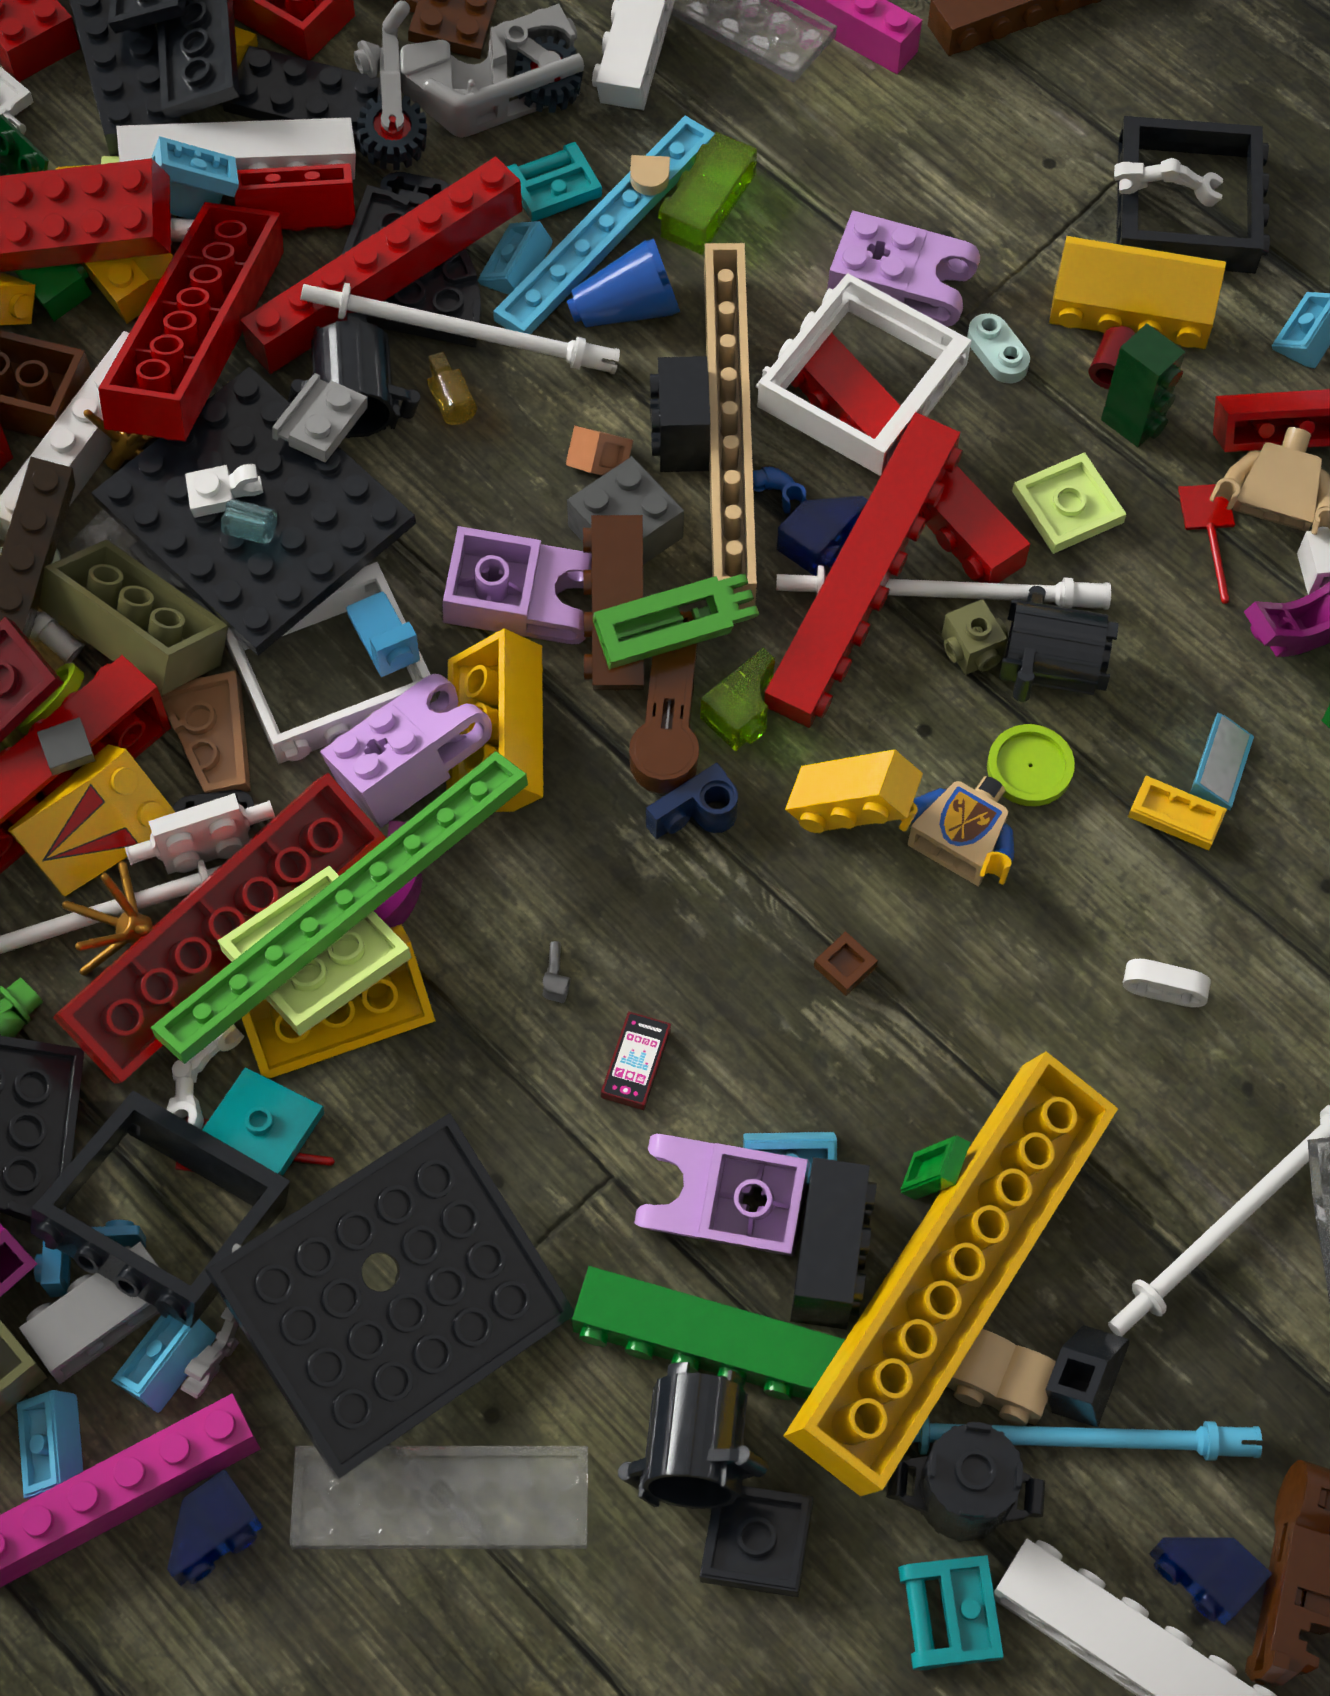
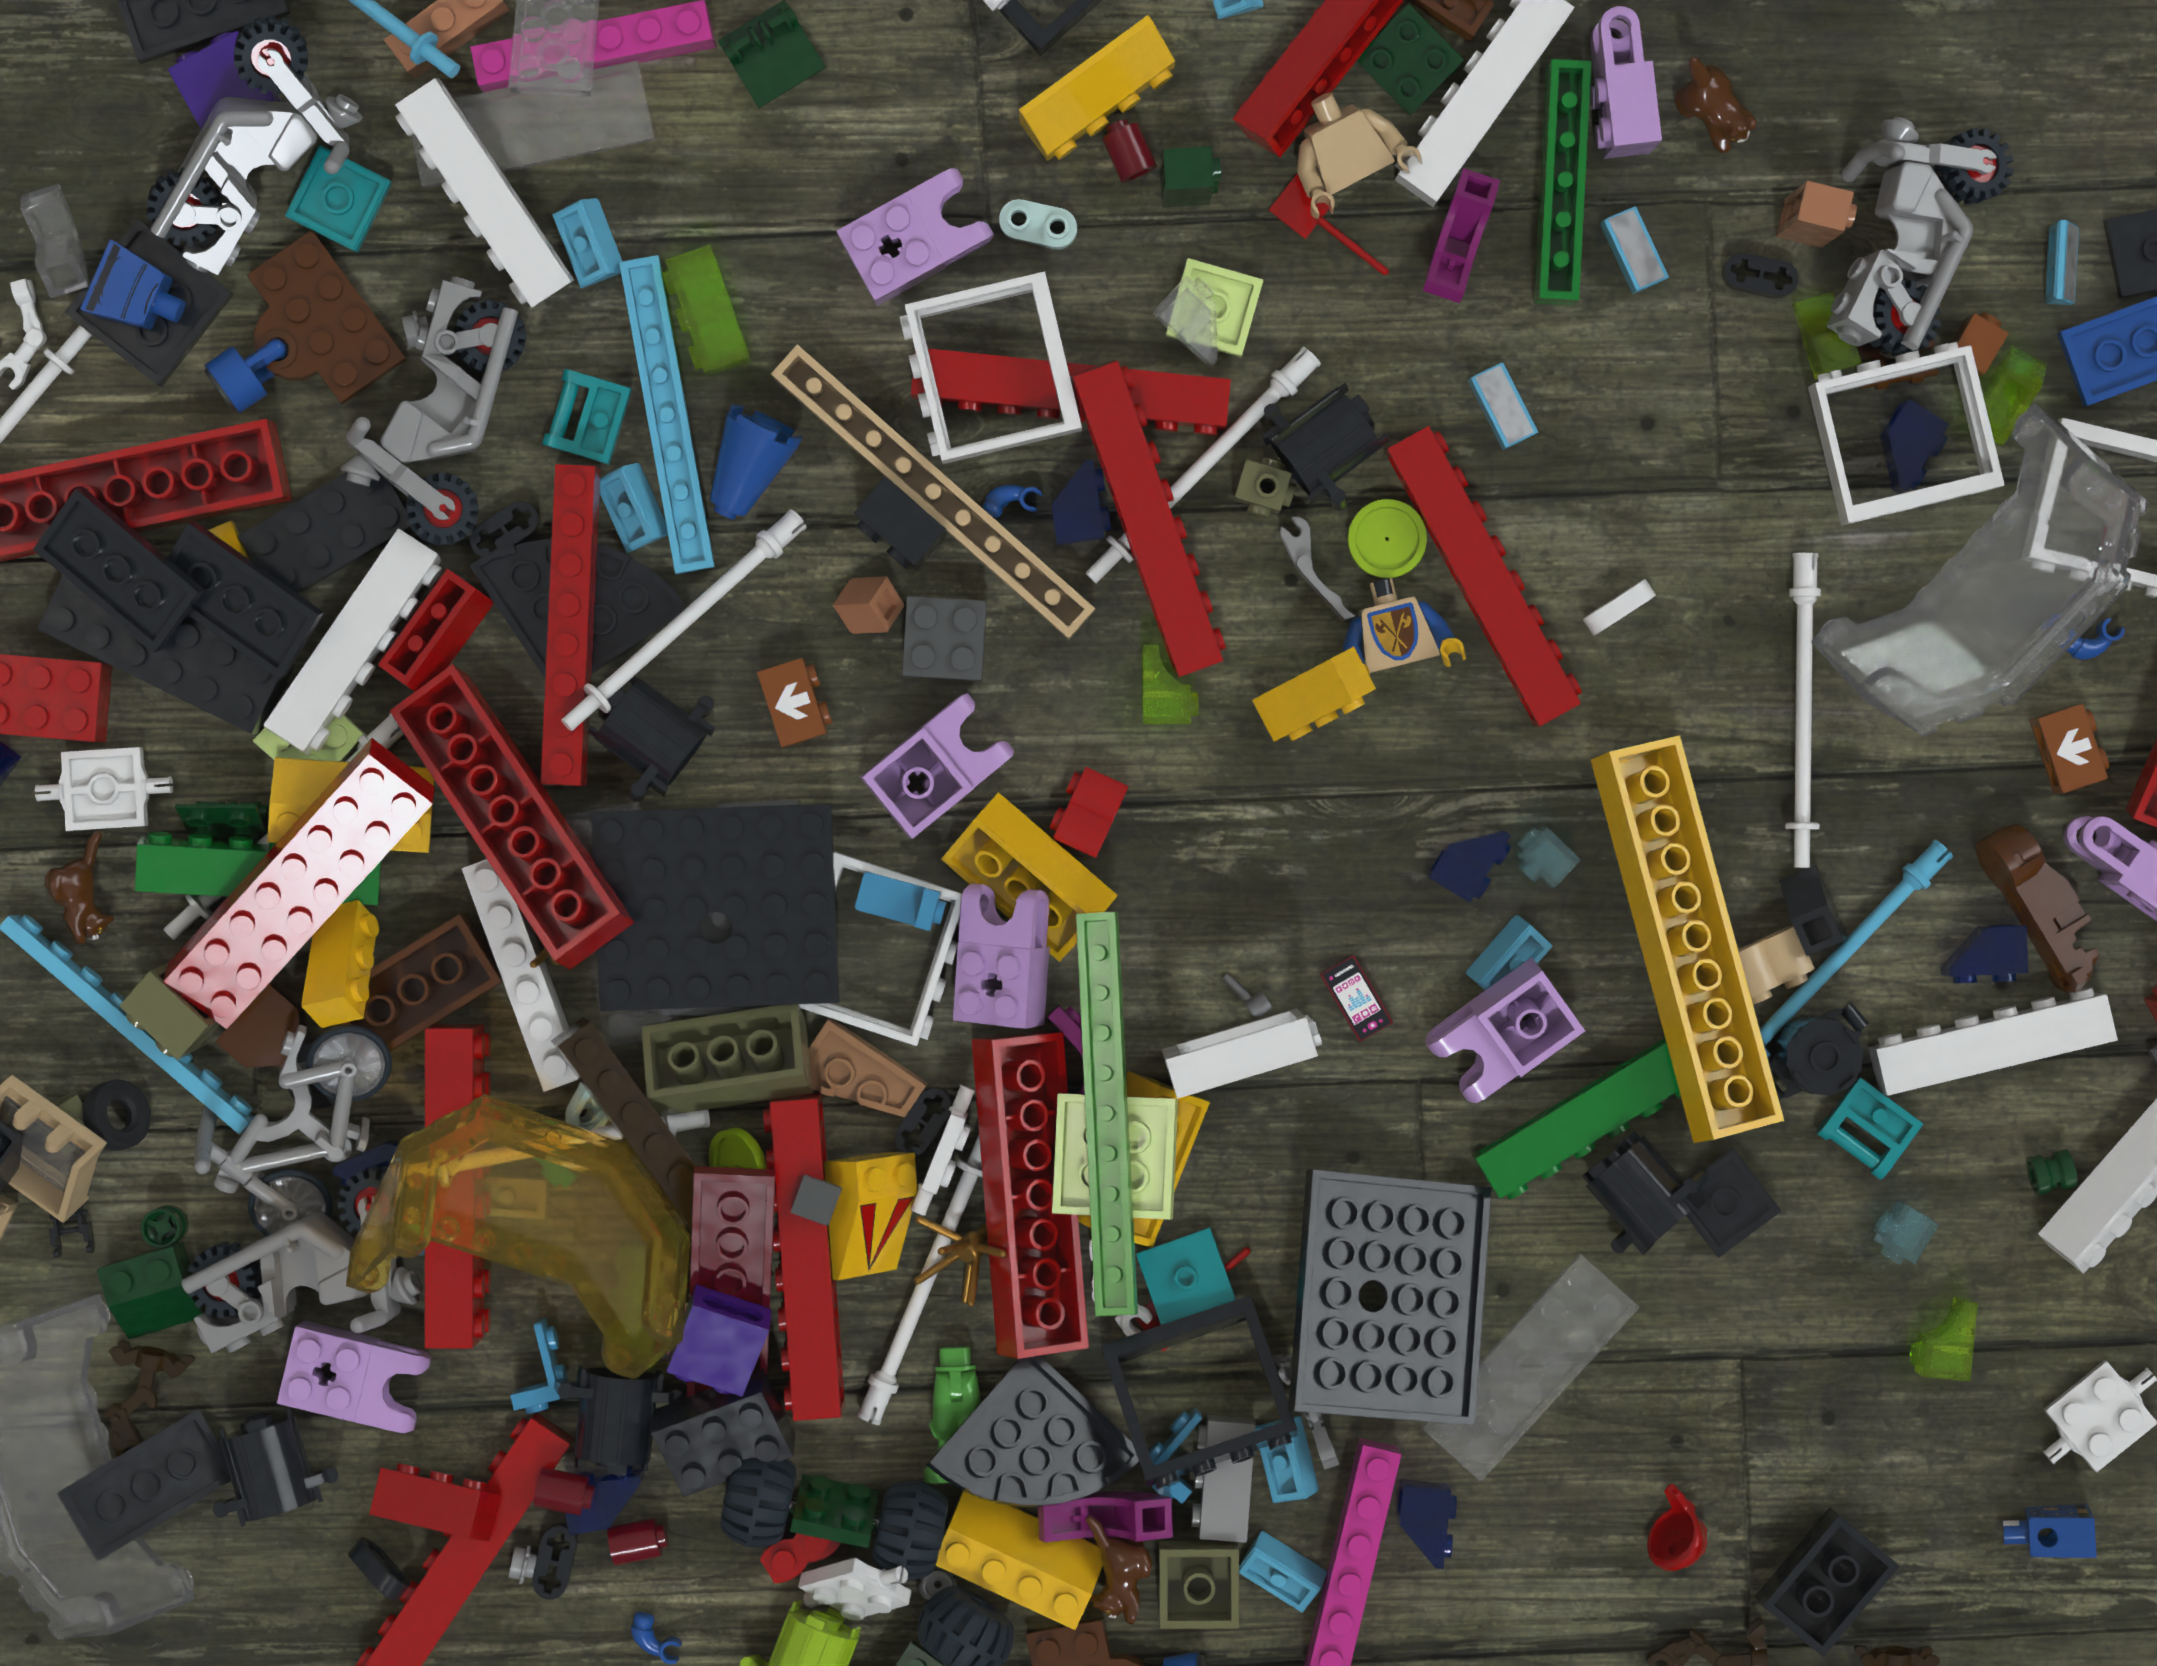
camera: 45 degrees left, 25 degrees up
medium azure bracket [151,136,239,219] -> none
white plate [185,464,263,518] -> none
clear light blue piece [221,499,277,545] -> none
light grey plate [272,373,367,463] -> none
clear yellow hinge [427,352,477,425] -> none
reddish brown brick [583,515,644,690] -> none
bright green hinge [592,574,759,669] -> none
reddish brown piece [629,611,699,796] -> none
tan tile [630,155,670,195] -> none
dark blue plate [646,762,738,839] -> none
black brick [790,1157,877,1330] -> none
reddish brown plate [814,931,878,996] -> none
green tile [900,1135,971,1200] -> none
yellow plate [1128,776,1227,851] -> none
none -> medium azure slope [553,198,622,288]
none -> dark green hinge [718,0,826,109]
none -> dark orange brick [757,658,833,748]
none -> red brick [1049,767,1129,858]
none -> clear slope [1153,276,1218,369]
none -> white window [1161,1008,1322,1099]
none -> light grey arm [1280,517,1354,621]
none -> red brick [1384,426,1582,727]
none -> clear blue slope [1426,831,1512,902]
none -> clear light blue brick [1516,827,1581,888]

